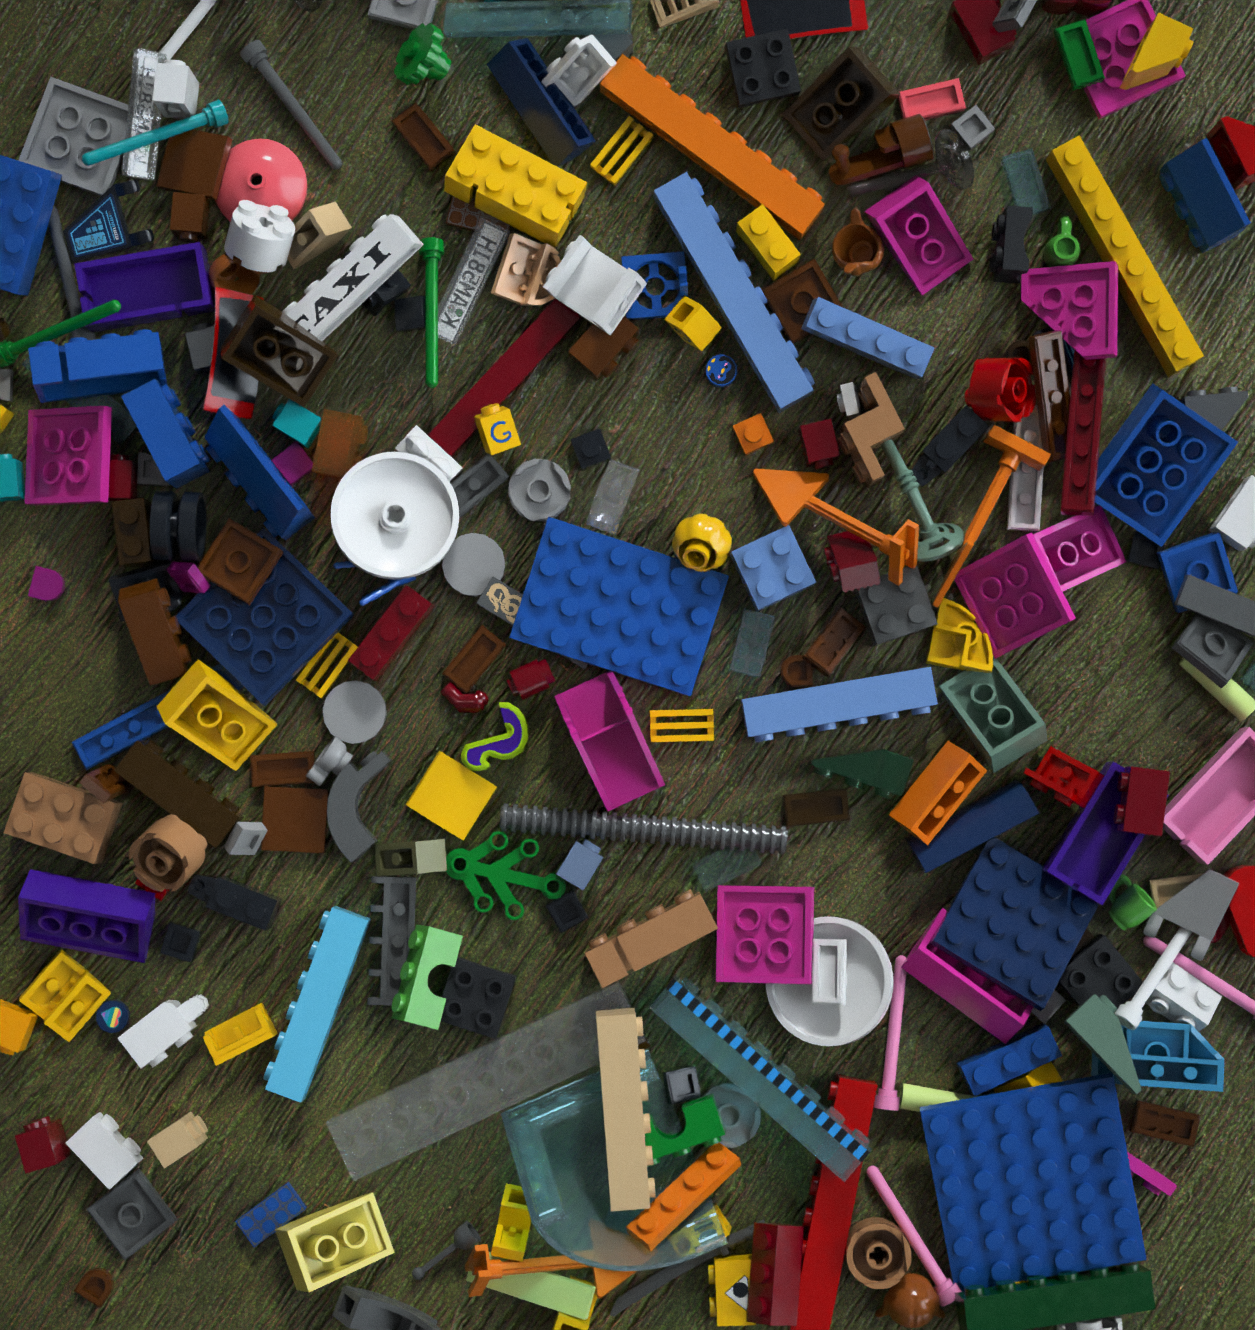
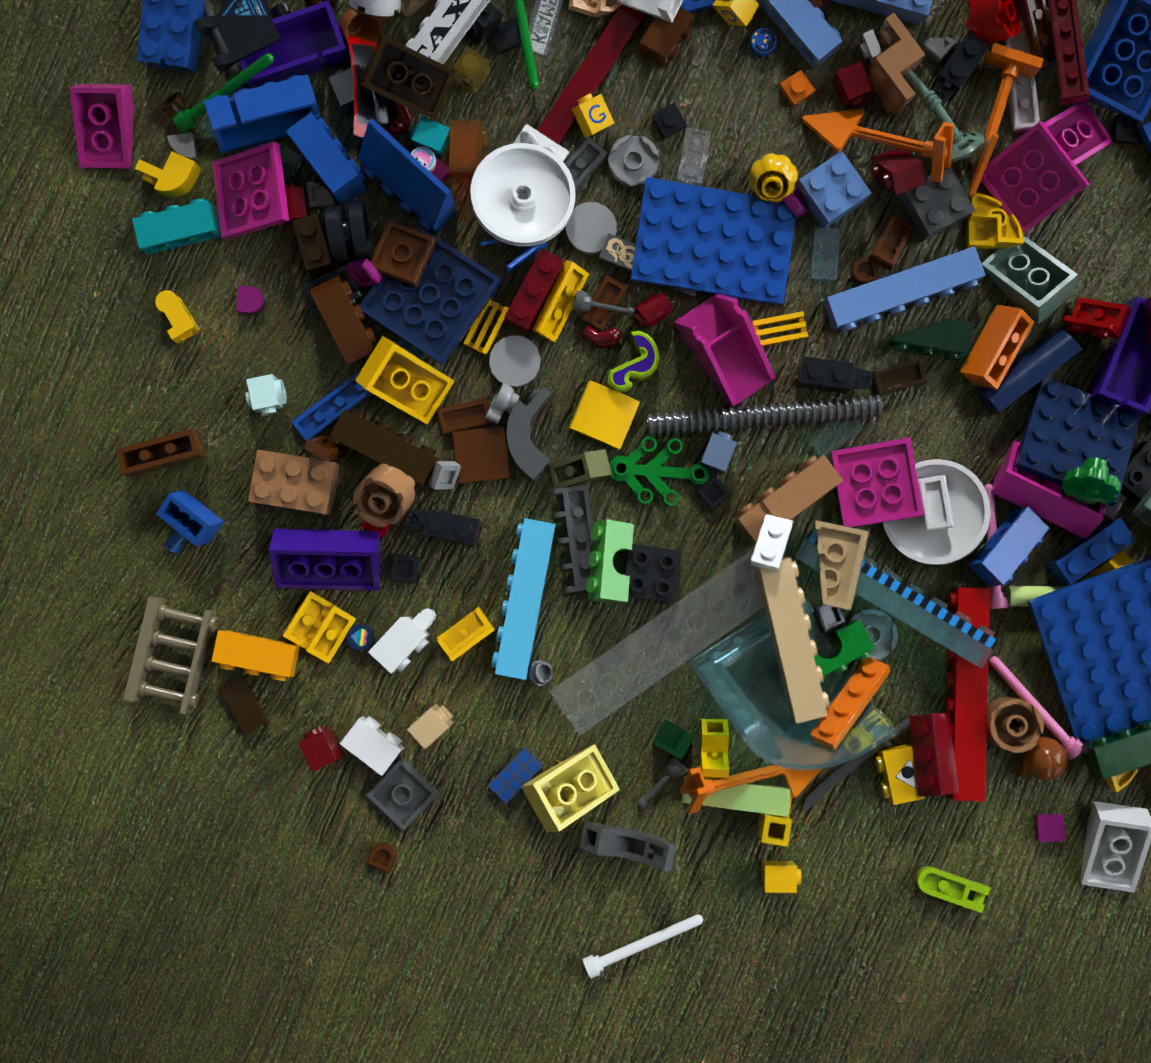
camera: 10 degrees left, 0 degrees up
none -> black flag [194,15,282,73]
none -> light aqua brick [245,374,287,416]
none -> dark red arm [390,100,413,135]
none -> tile [411,146,436,172]
none -> clear yellow brick [453,46,491,93]
none -> dark grey plate [528,660,553,687]
none -> yellow plate [532,260,589,343]
none -> dark grey hinge [573,290,636,317]
none -> dark green panel [652,720,694,760]
none -> white plate [751,514,793,572]
none -> magenta tile [783,190,808,217]
none -> black hinge [795,356,873,394]
none -> tan wing [815,520,869,610]
none -> light grey tile [920,37,957,64]
none -> brick [968,506,1049,587]
none -> green plant [1062,457,1121,504]

